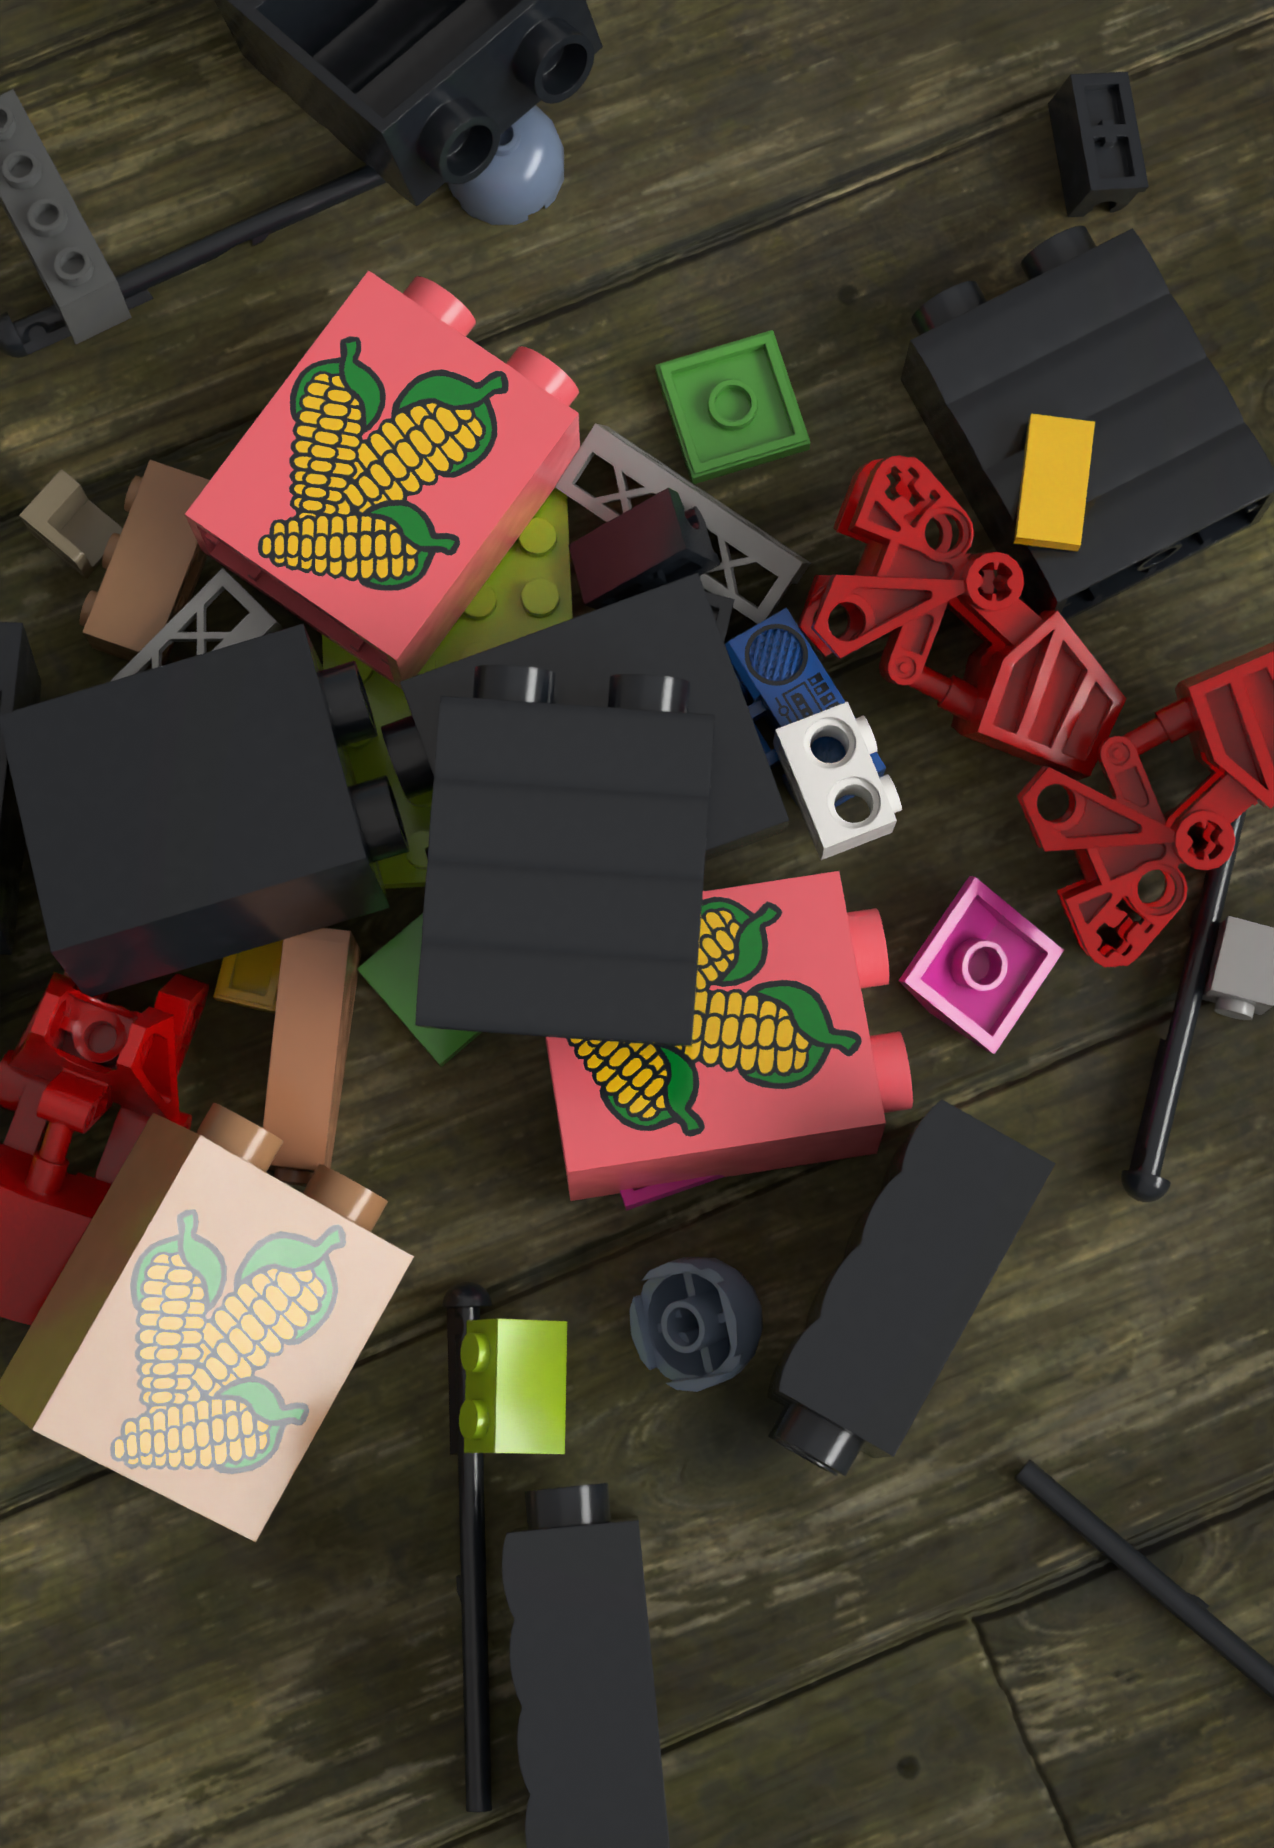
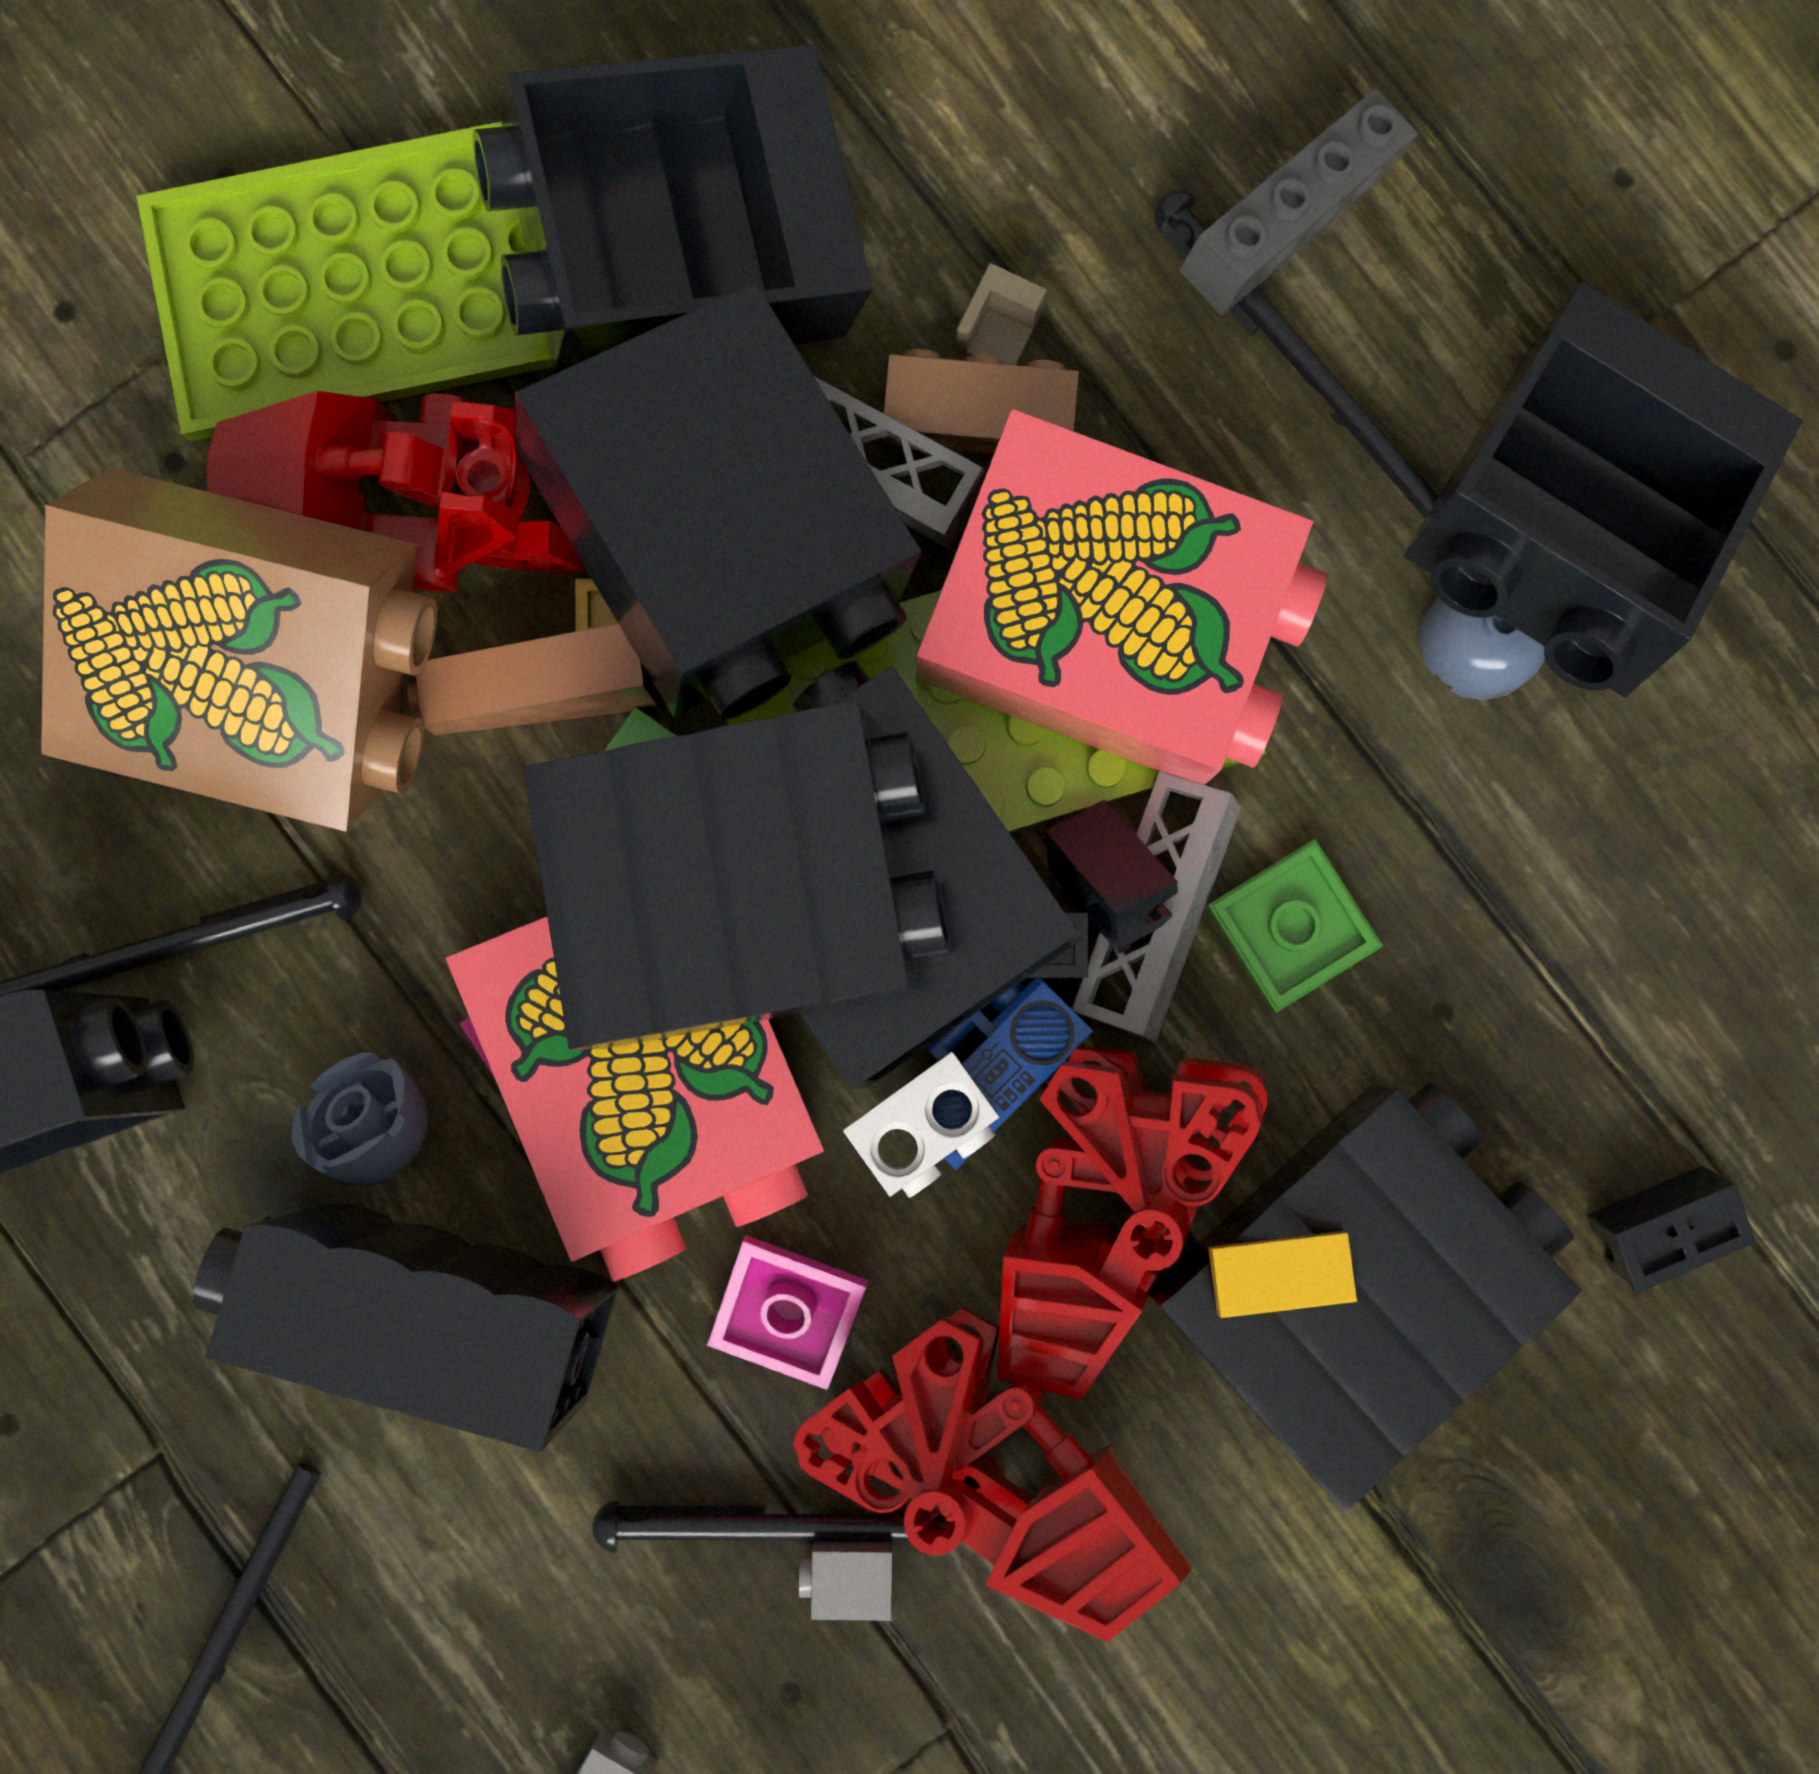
camera: 75 degrees right, 5 degrees up
lime brick [459,1318,567,1454] -> none

